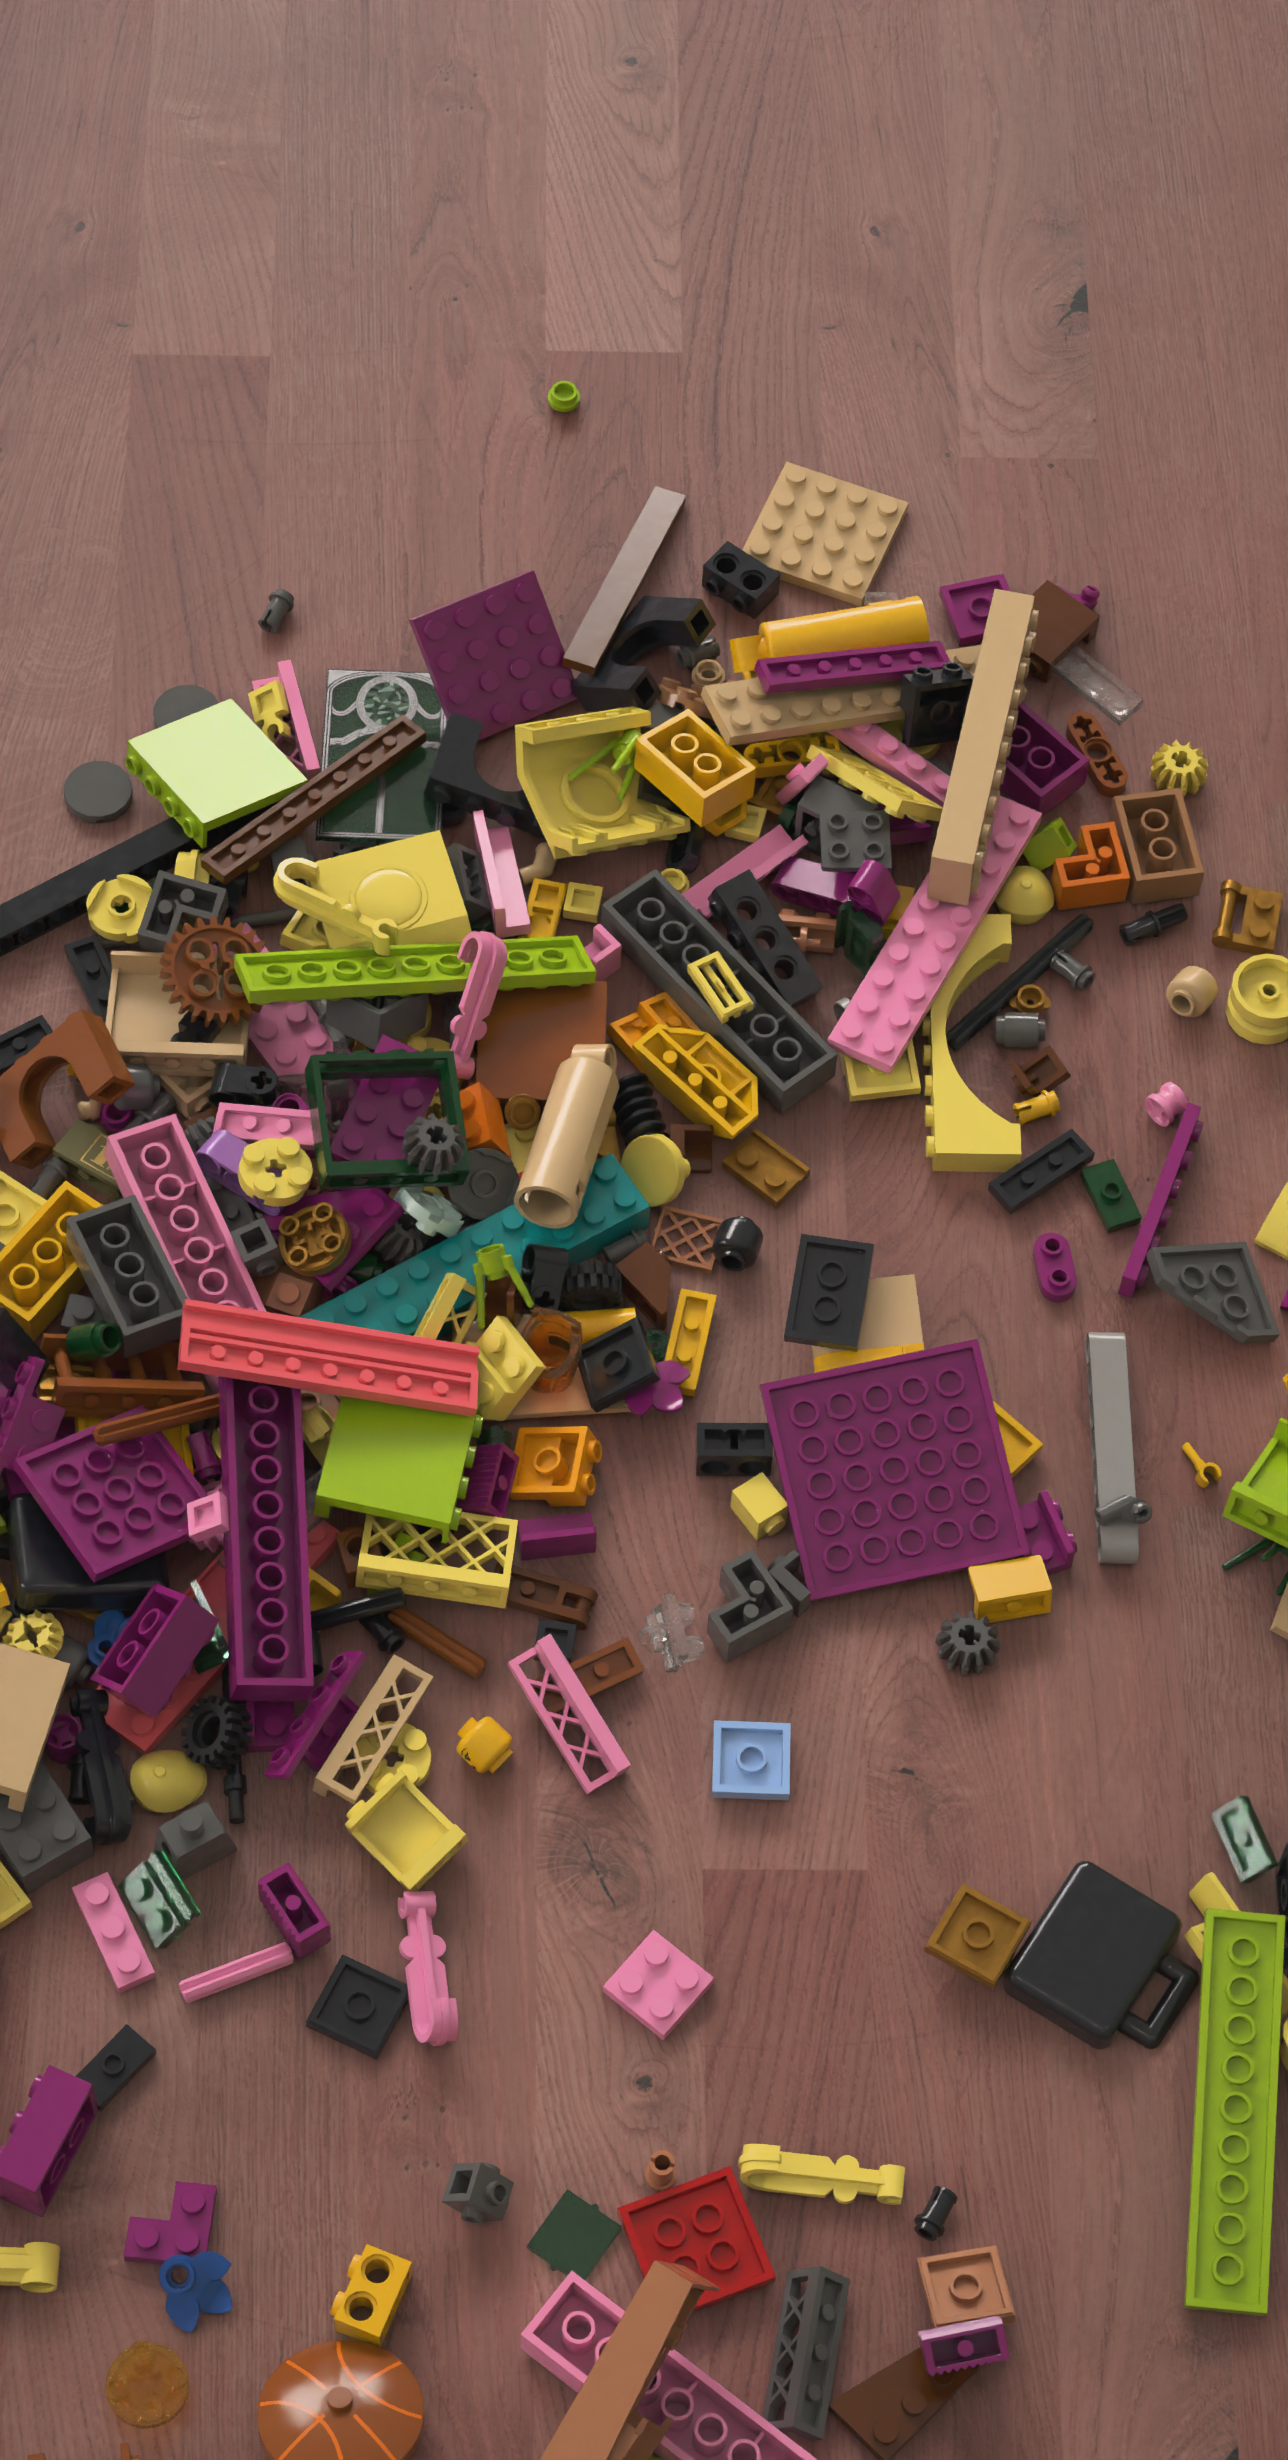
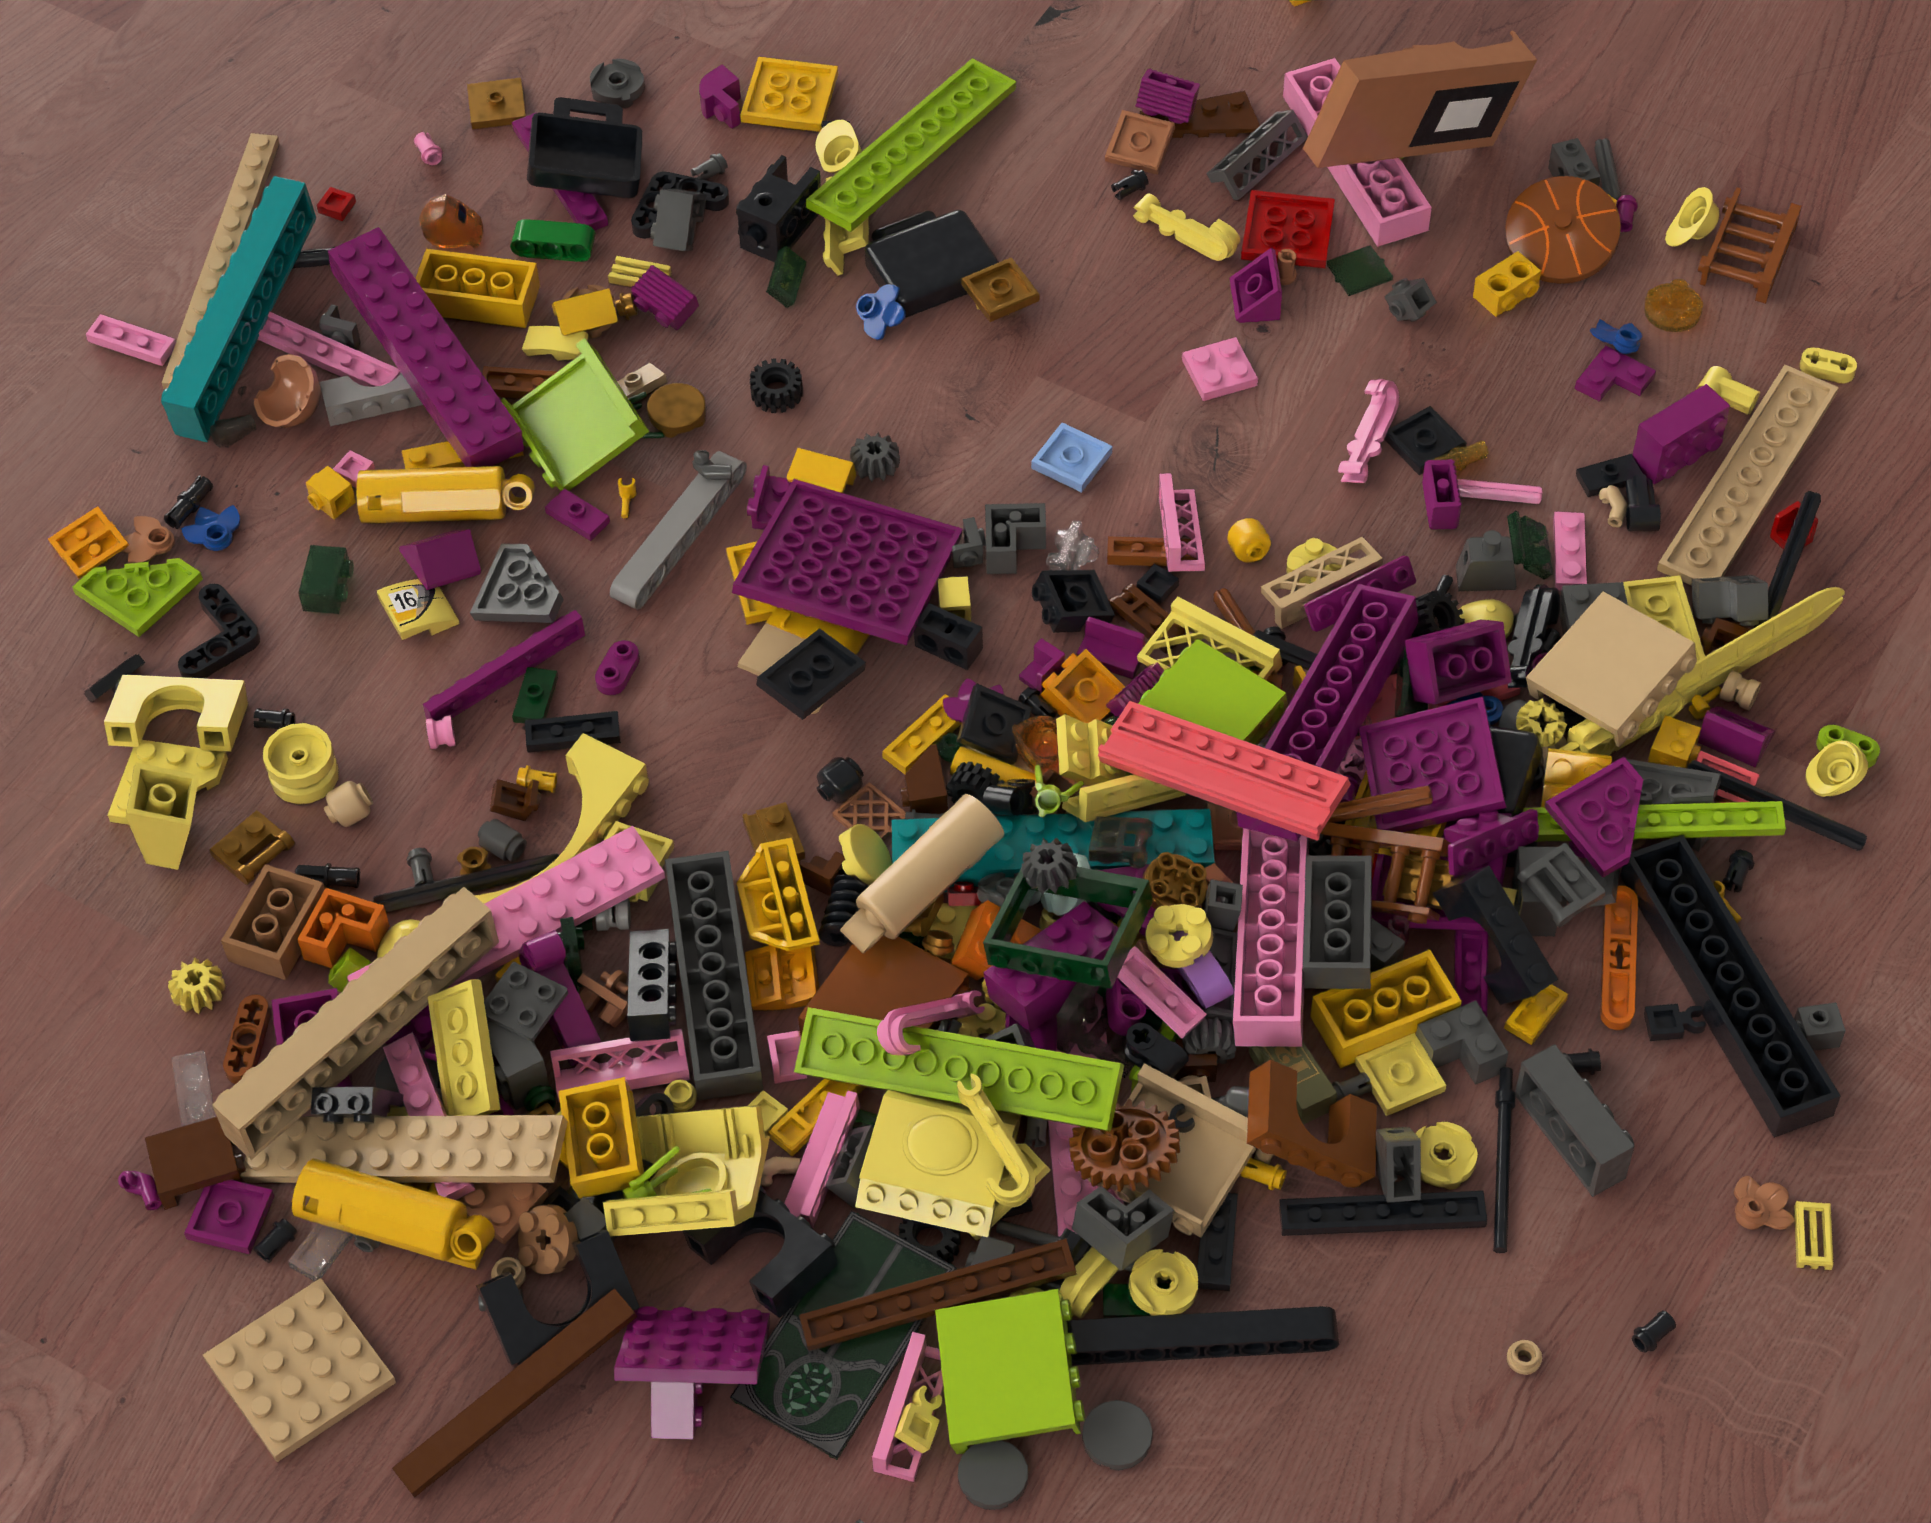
camera: 145 degrees left, 5 degrees down
dark green brick [66,1320,122,1363] -> none
bright pink plate [187,1492,230,1543] -> none
light yellow panel [345,1769,468,1891] -> none
light yellow tile [687,951,753,1024] -> none
black brick [702,541,780,619] -> none
magenta plate [754,641,951,694] -> none
bright pink plate [774,753,829,805] -> none
none -> black pin [253,1219,297,1263]
none -> magenta plate [545,488,610,541]
none -> pearl gold tile [647,383,706,438]
none -> black tyre [750,358,803,413]
none -> blue plate [856,284,905,340]
none -> black pin [1018,687,1057,724]
none -> magenta panel [1019,638,1065,694]
none -> black plate [1032,570,1115,633]
none -> clear smoke plate [1089,816,1154,868]
none -> magenta slope [1229,248,1282,323]
none -> clear yellow pin [1431,440,1489,471]
none -> tan arm [1599,485,1628,527]
none -> black piece [1626,475,1661,531]

